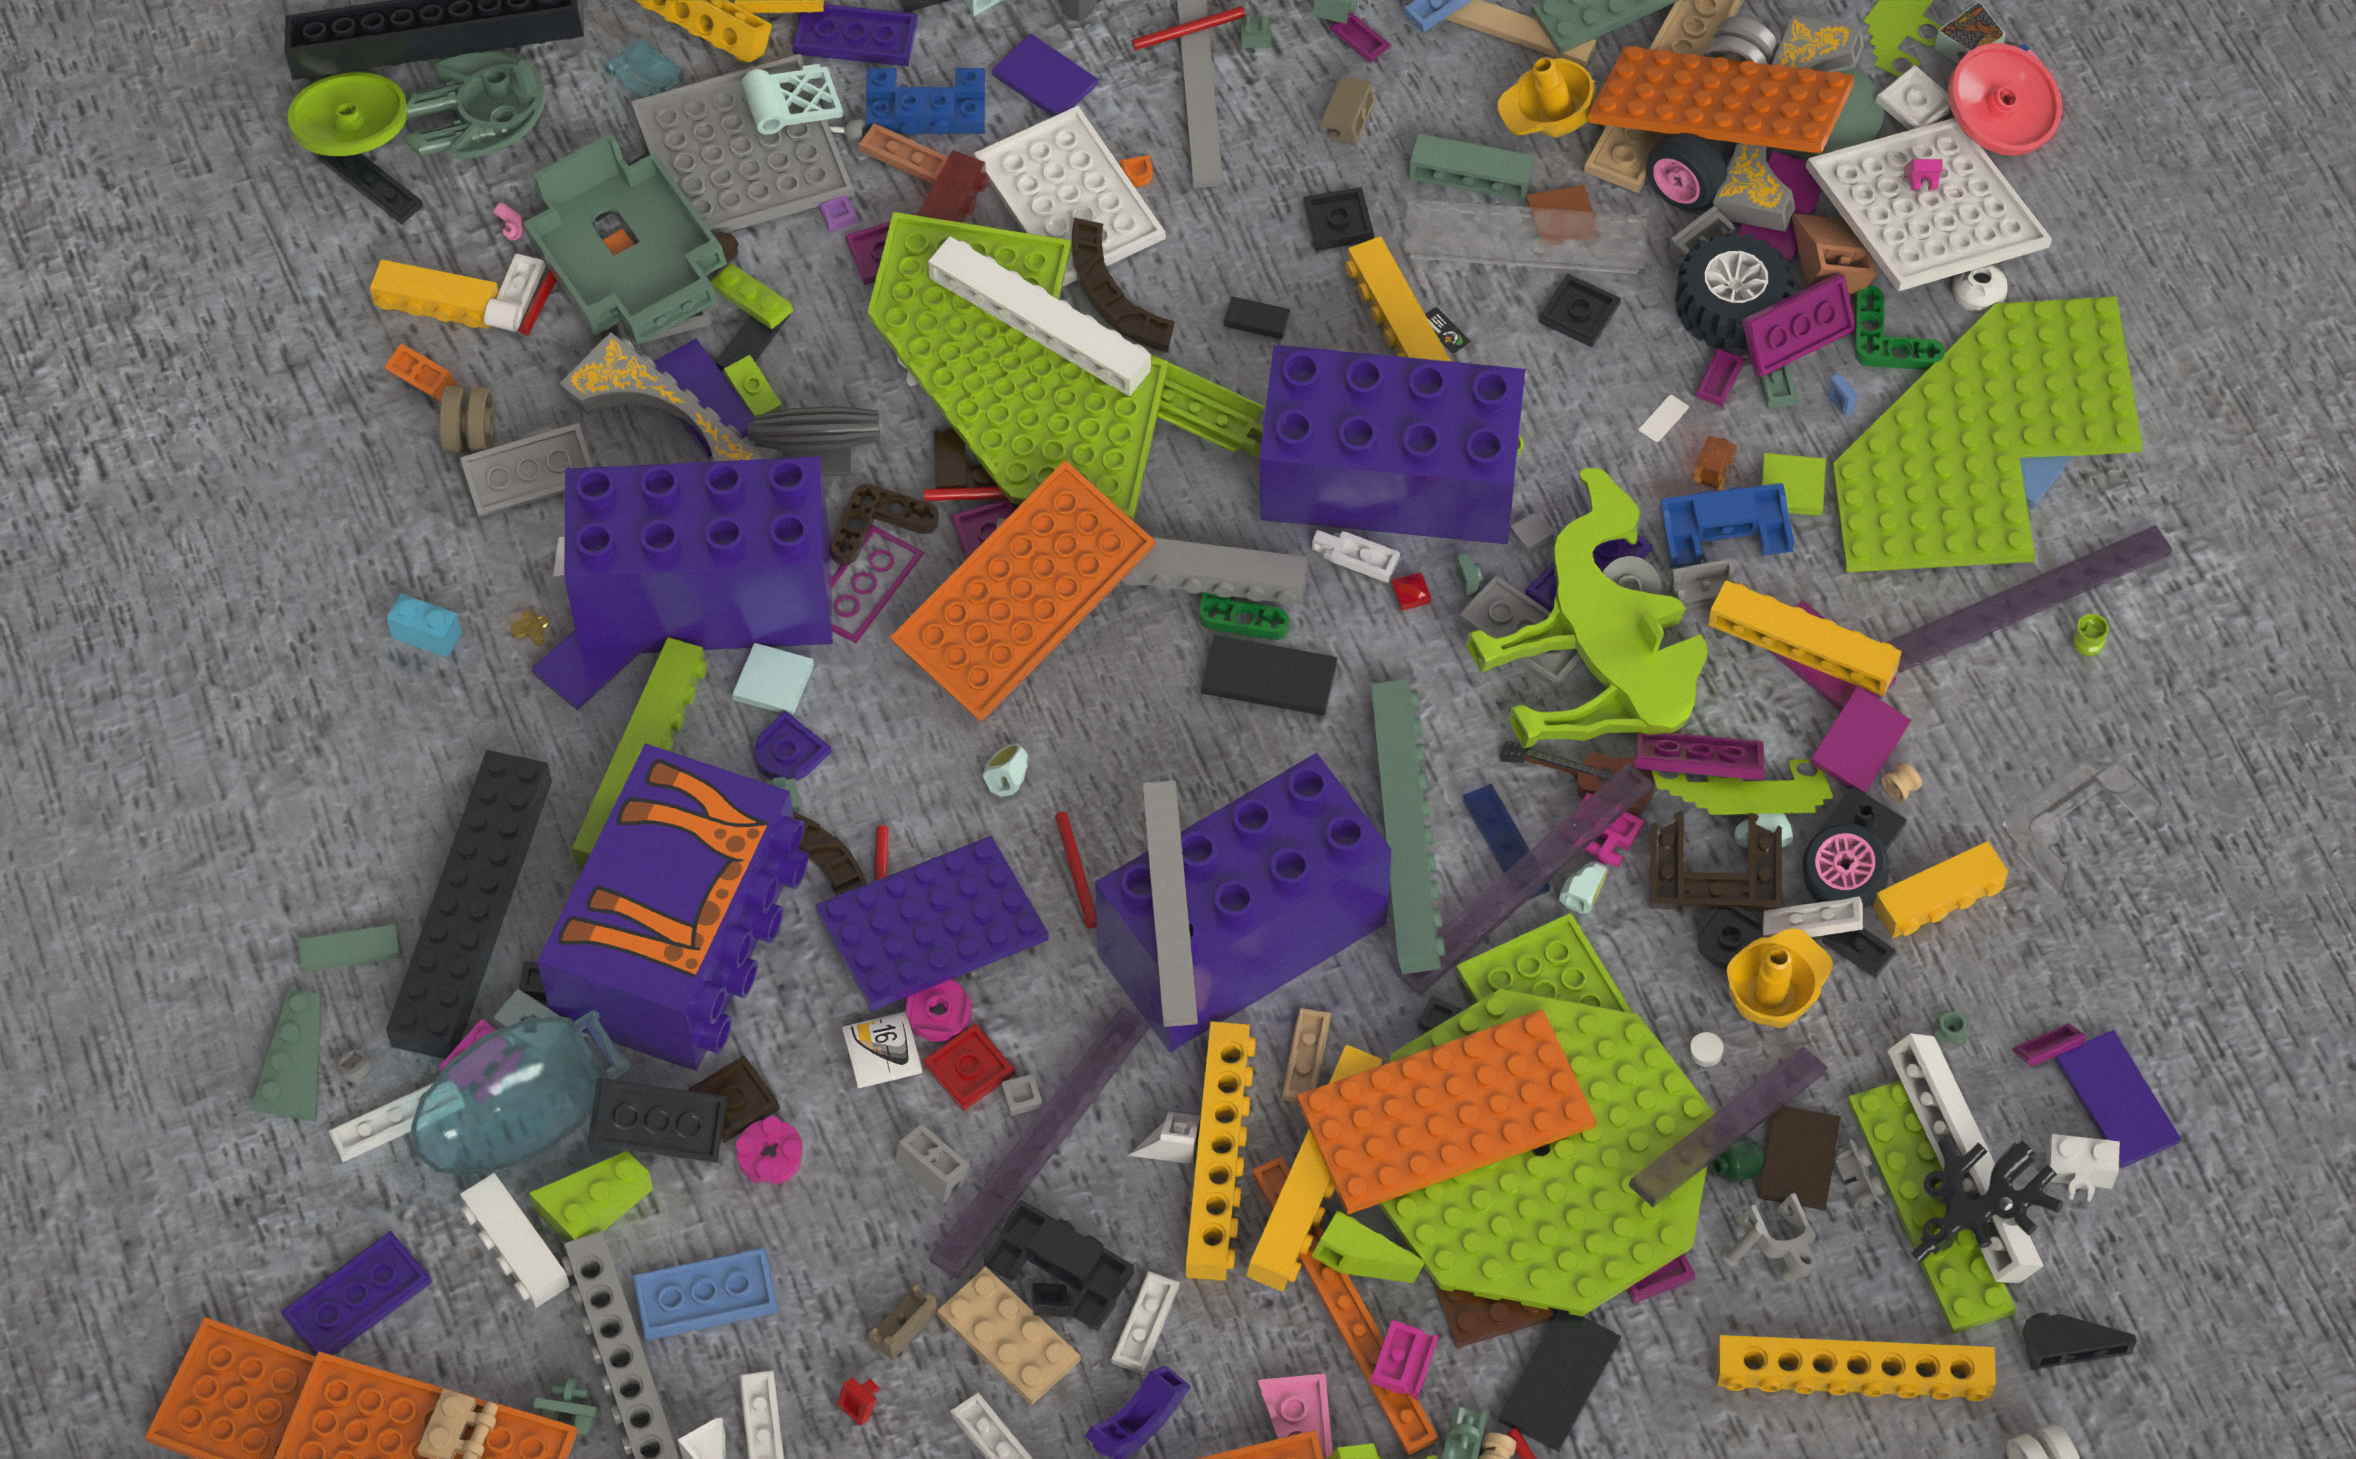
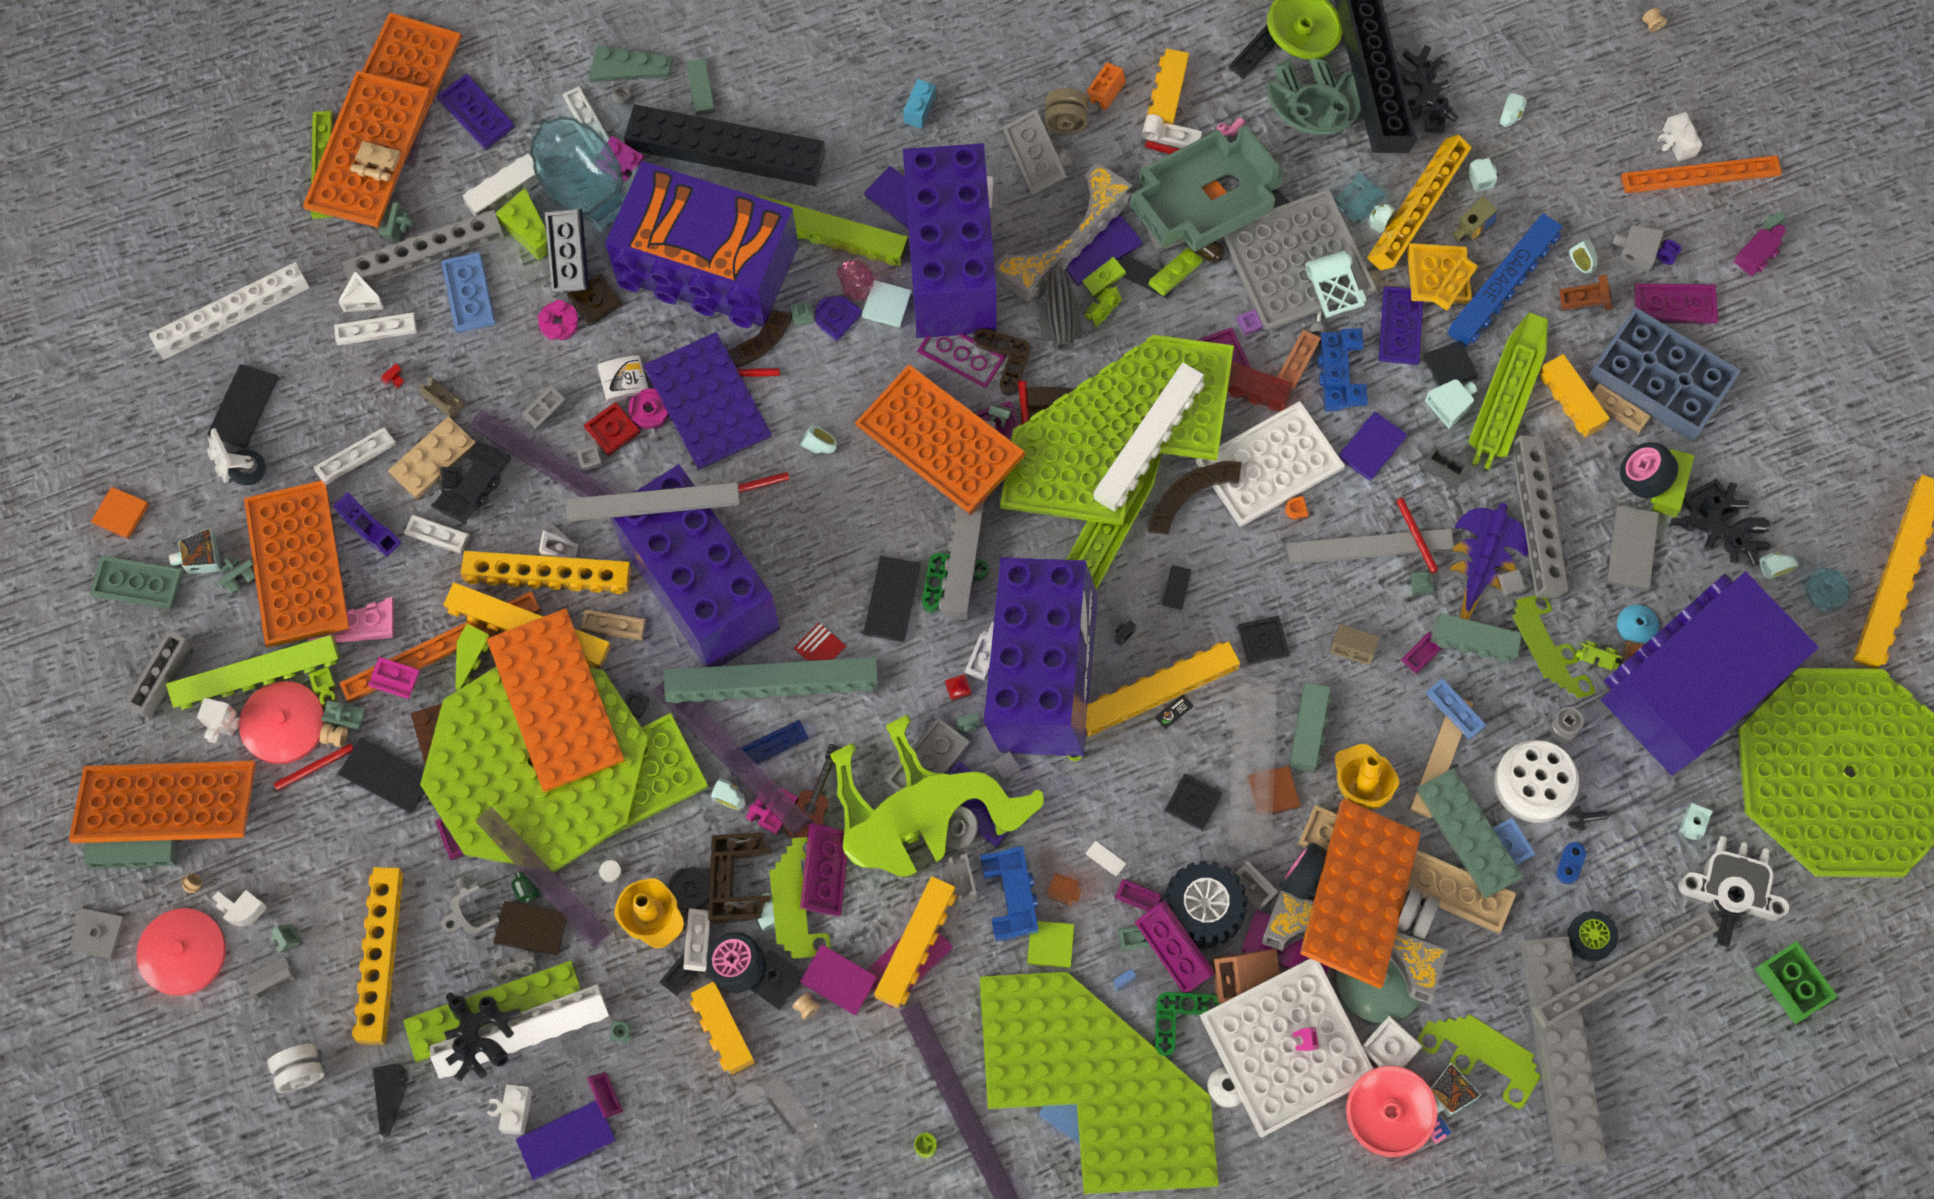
camera: 90 degrees right, 10 degrees up
none -> red sticker [794,623,846,661]
none -> clear pink animal [836,258,875,301]
none -> sand green tile [988,404,1013,427]
none -> lime hinge [1084,286,1122,327]
none -> light aqua rock [1369,204,1395,233]

